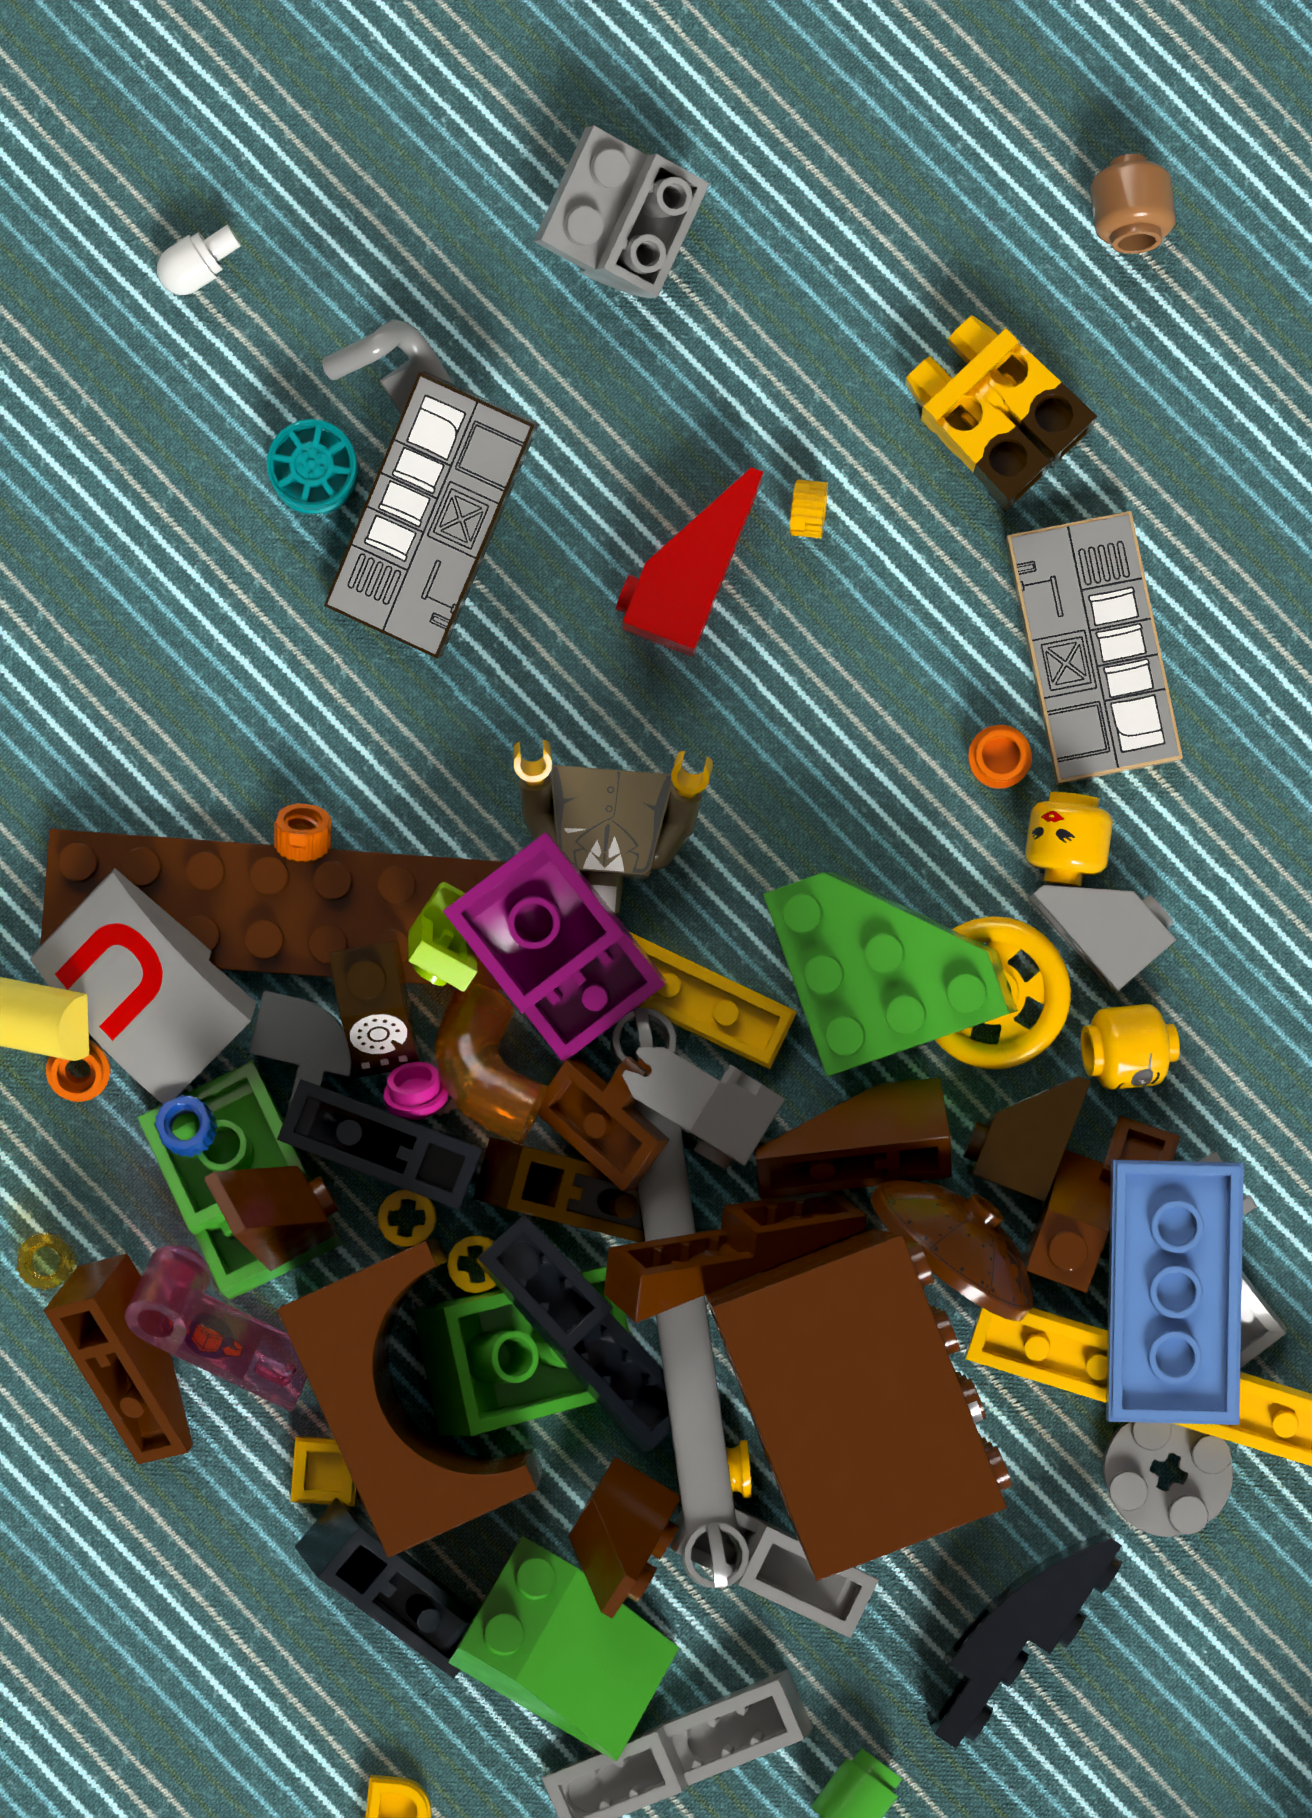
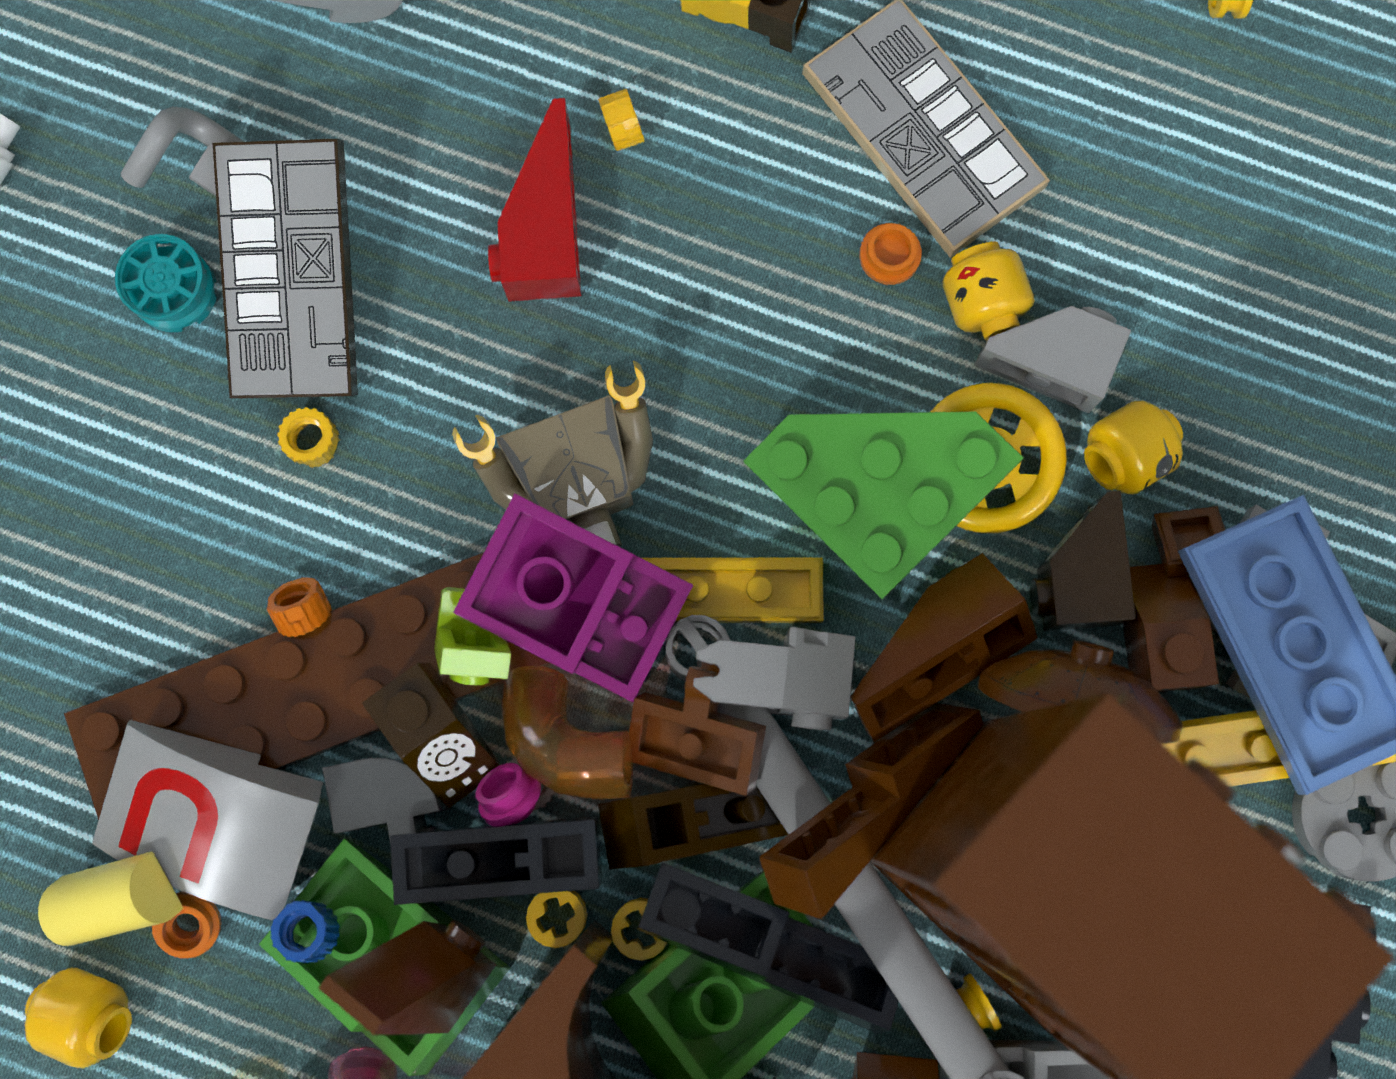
camera: 20 degrees left, 5 degrees down
none -> yellow axle [277,407,340,468]

